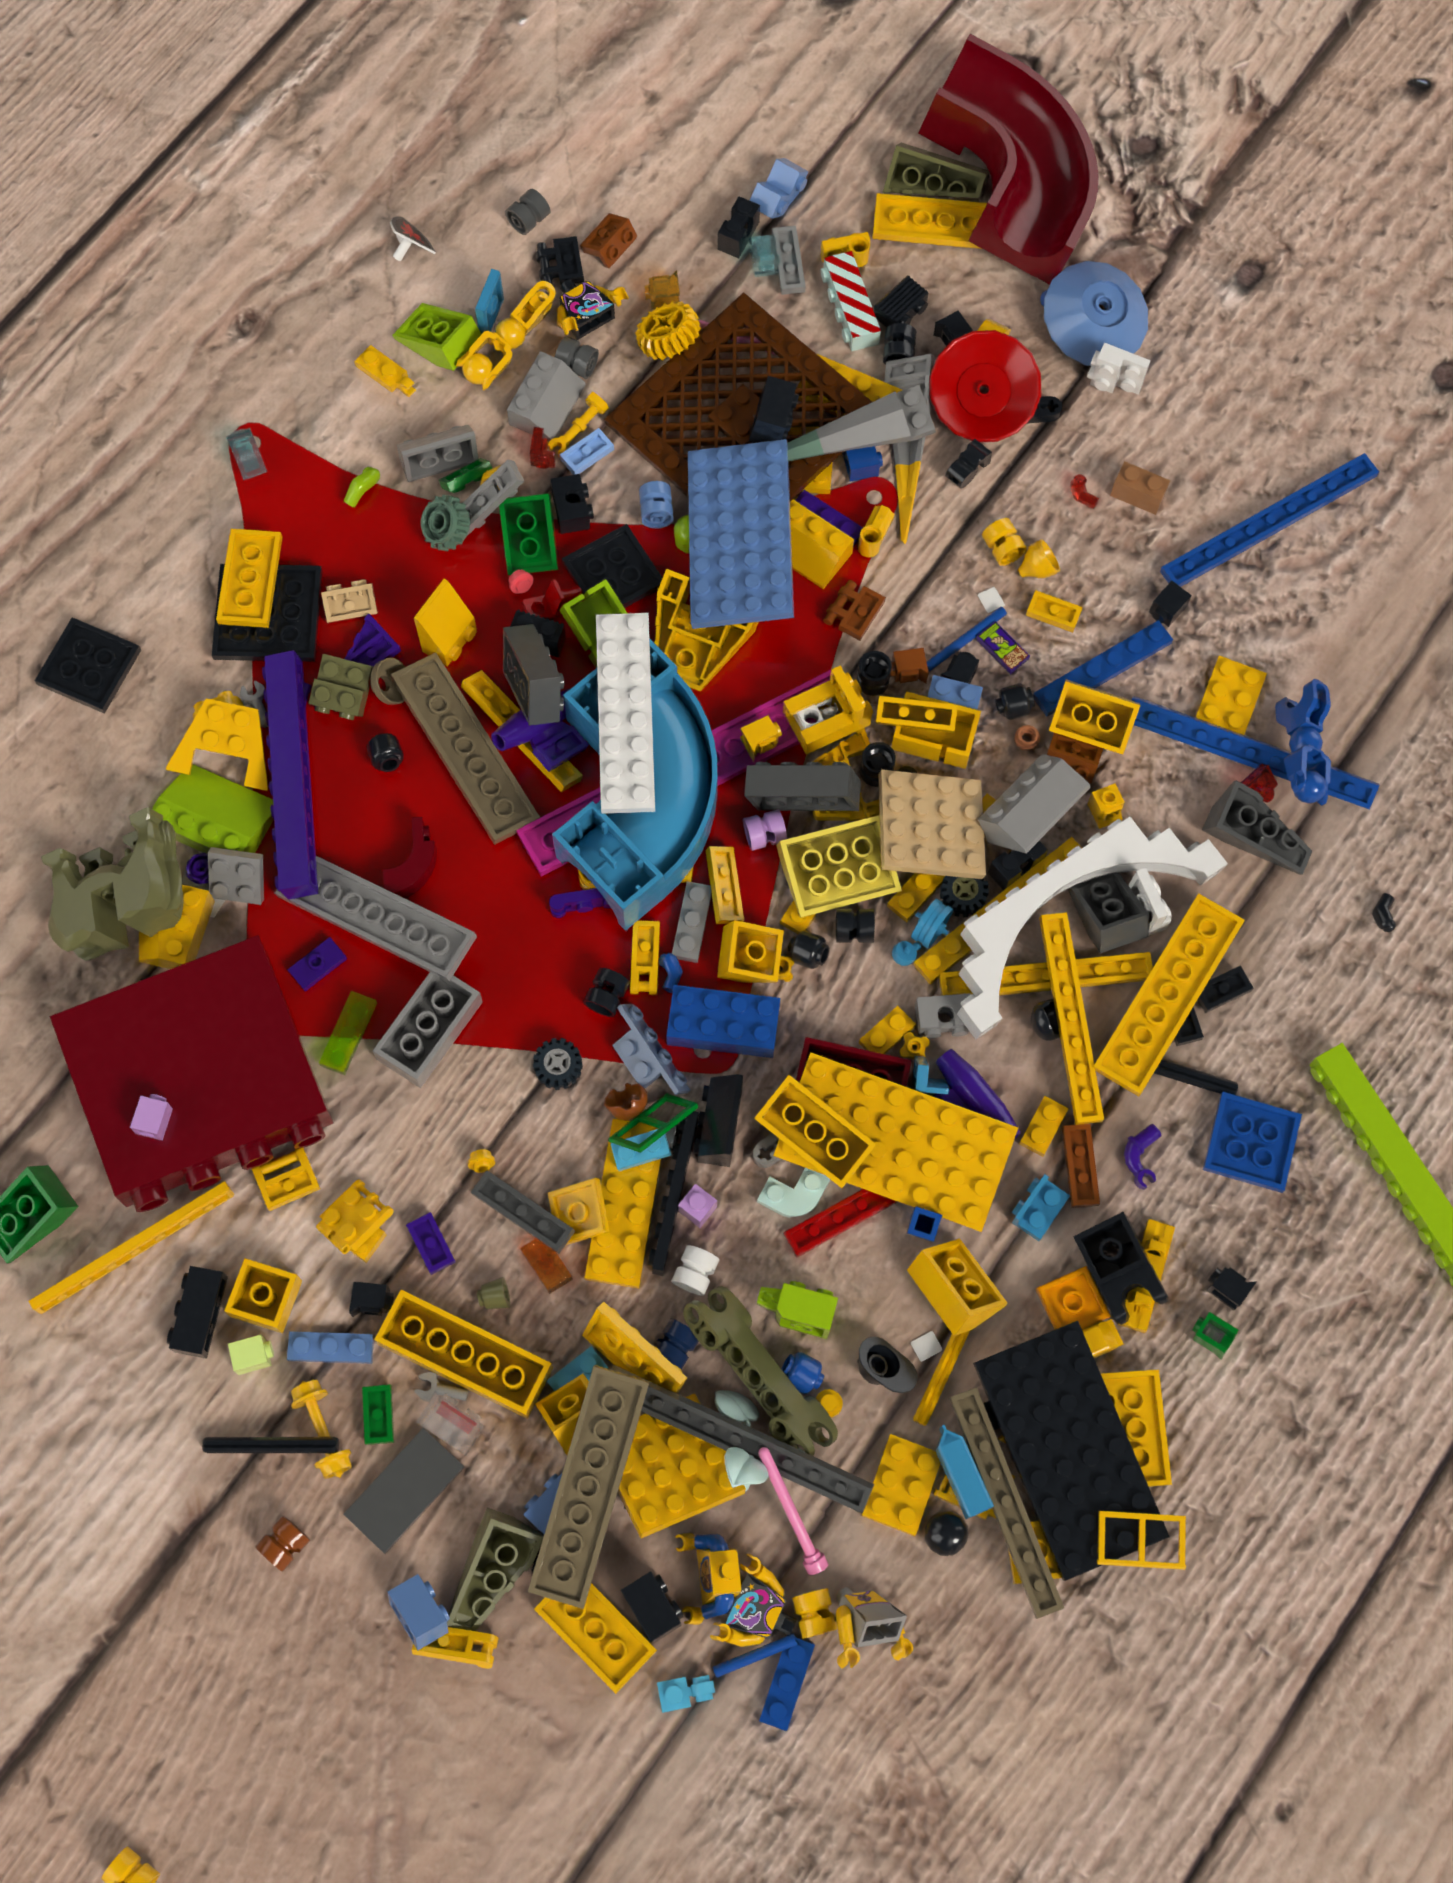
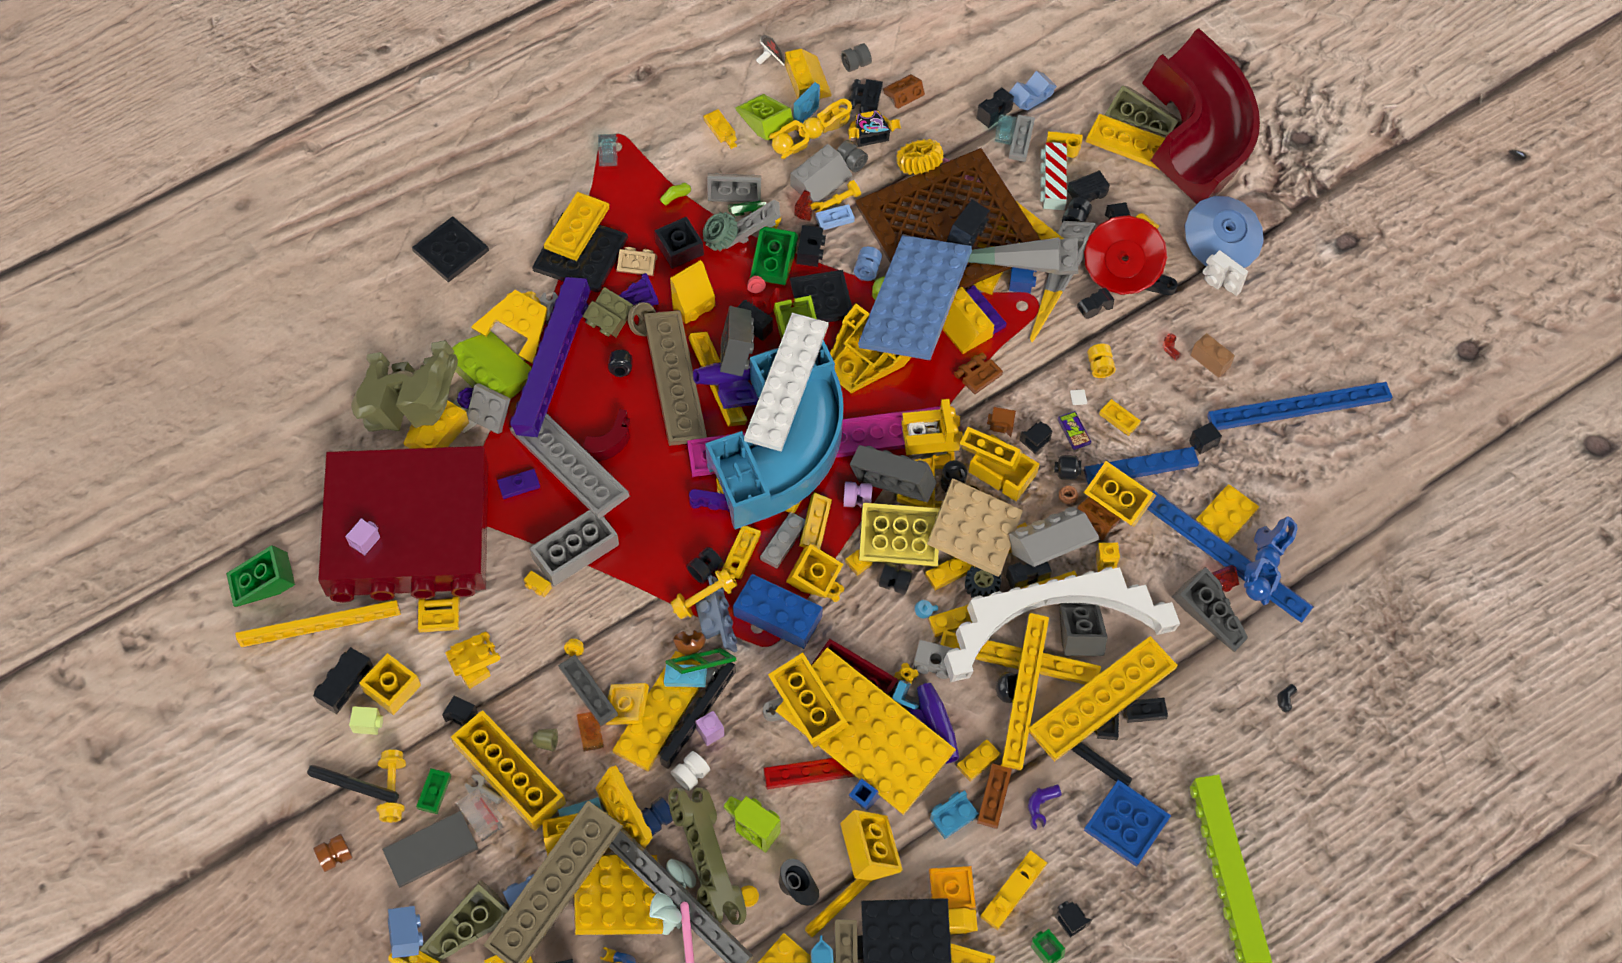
camera: 20 degrees right, 10 degrees down
medium blue plate [287,1331,375,1364] -> none
clear neon green plate [319,991,377,1075] -> none
dark purple plate [406,1212,456,1275] -> none
black wheel [533,1038,583,1090] -> none
clear yellow window [644,270,680,309] -> none
blue arm [659,953,683,993] -> none
black slope [693,1074,743,1167] -> none
yellow window [740,715,782,762] -> none
light aqua plate [757,1168,831,1218] -> none
blue head [781,1352,824,1394] -> none
black head [788,931,829,969] -> none
black wheel [856,651,892,696] -> none
yellow piece [858,505,895,558] -> none
yellow plate [858,1005,916,1054] -> none
dark azure wheel [911,898,954,949] -> none
white sticker [911,1331,942,1362] -> none
blue bar [926,607,1007,672] -> none
medium blue brick [927,675,983,710] -> none
yellow helmet [1018,539,1060,578] -> none
black brick [1073,1212,1169,1325] -> none
white plate [1128,868,1172,936] -> none
none -> yellow piece [524,571,552,597]
none -> black brick [654,217,704,269]
none -> yellow piece [671,568,737,619]
none -> yellow slope [785,49,832,99]

